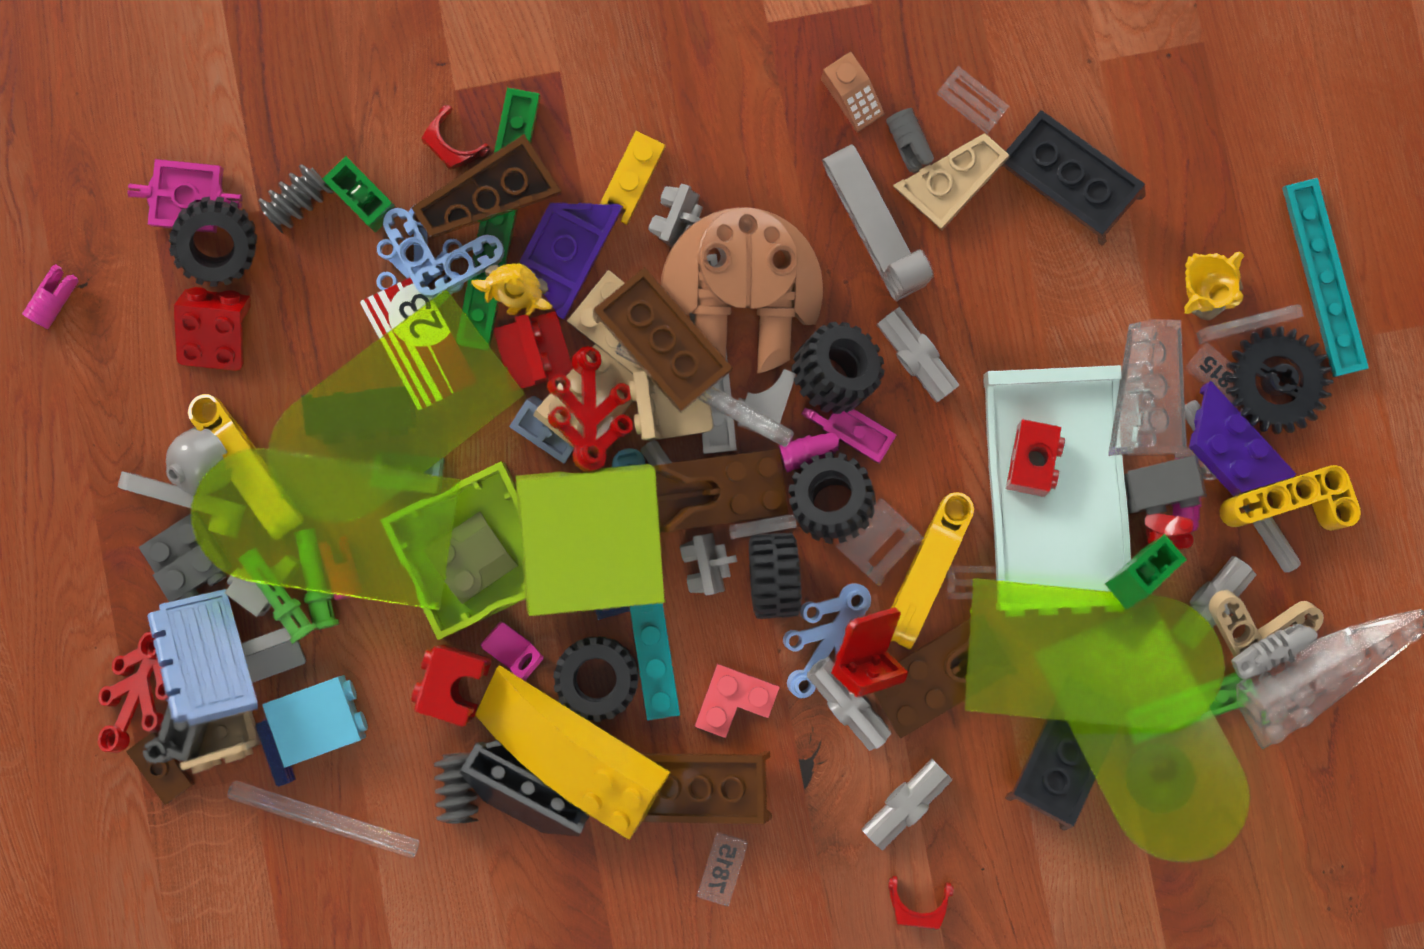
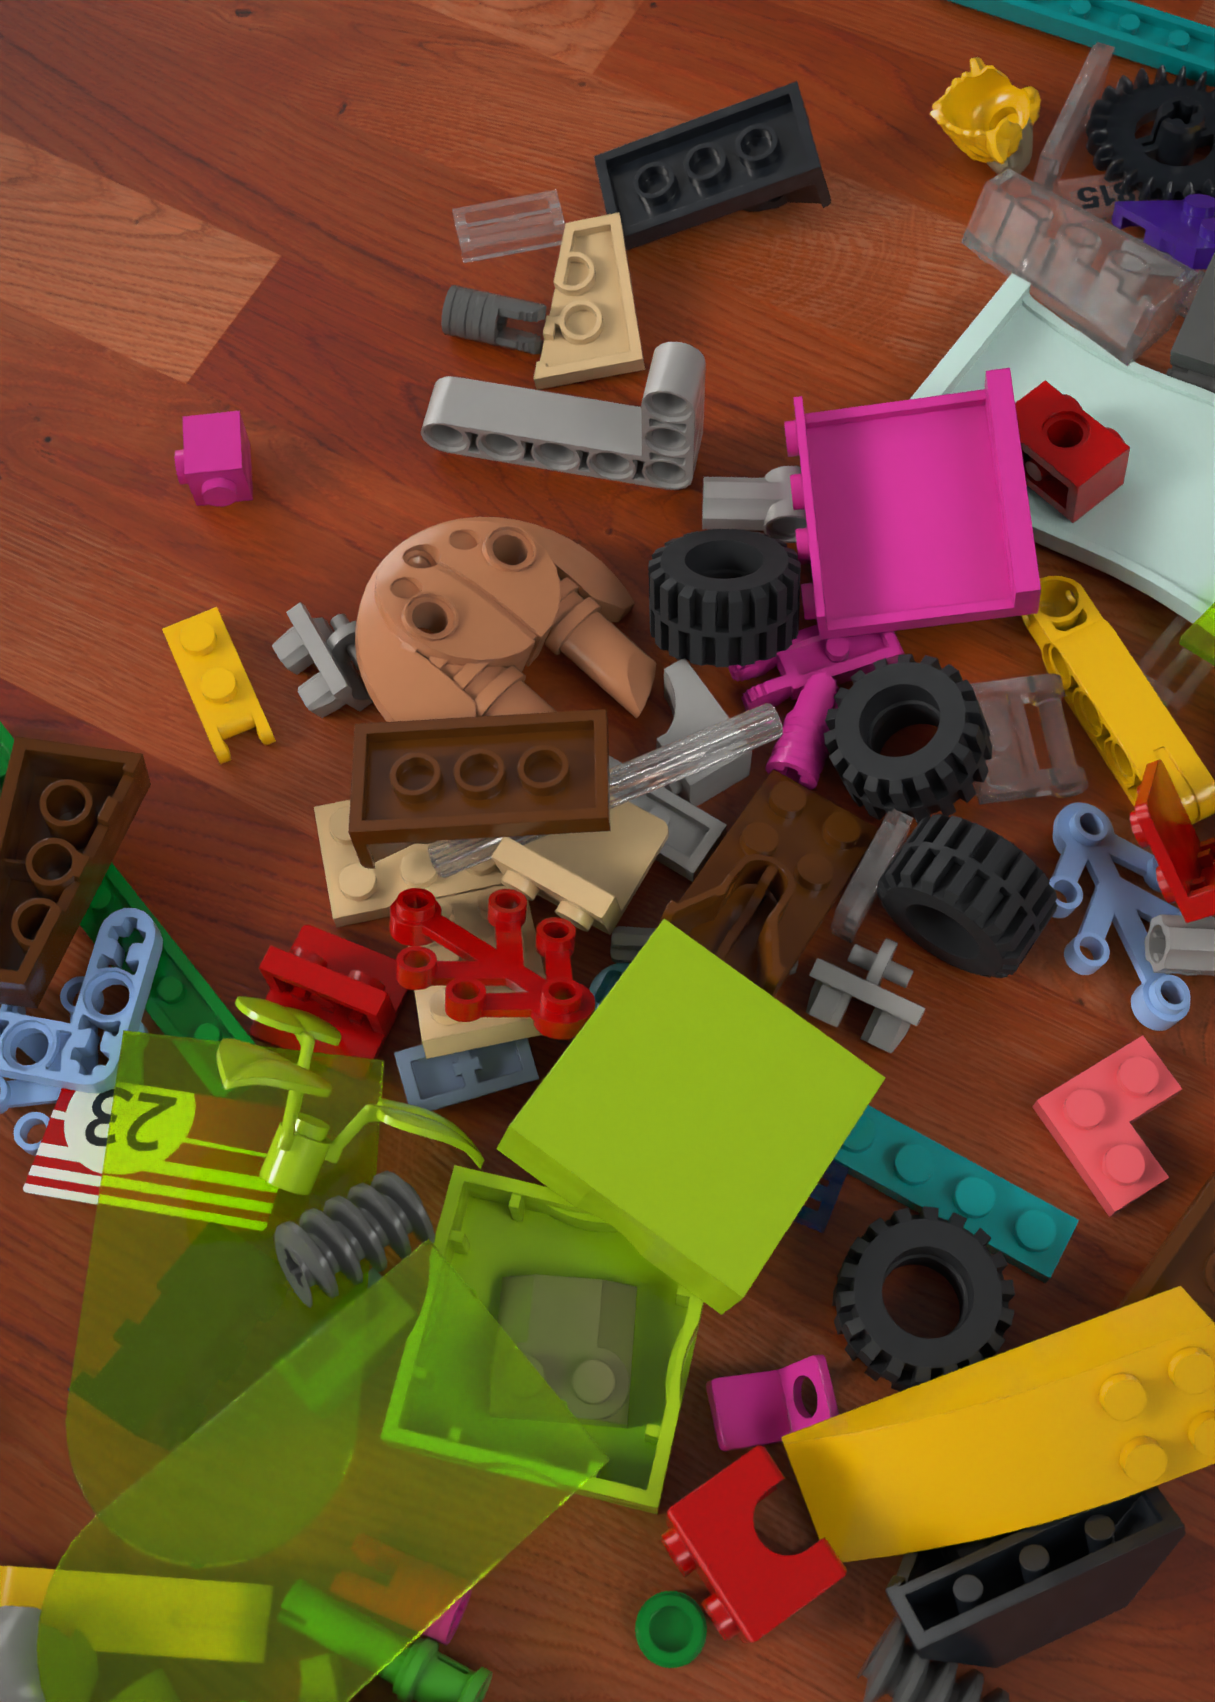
camera: 45 degrees left, 20 degrees down
yellow hair [471,263,553,315] -> none
dark purple wing [520,203,623,319] -> none
nougat slope [821,51,885,133] -> none
none -> dark pink brick [175,411,253,507]
none -> lime plant [216,996,484,1195]
none -> dark grey piece [275,1170,435,1308]
none -> green tile [635,1591,707,1668]
none -> dark pink panel [784,368,1041,640]

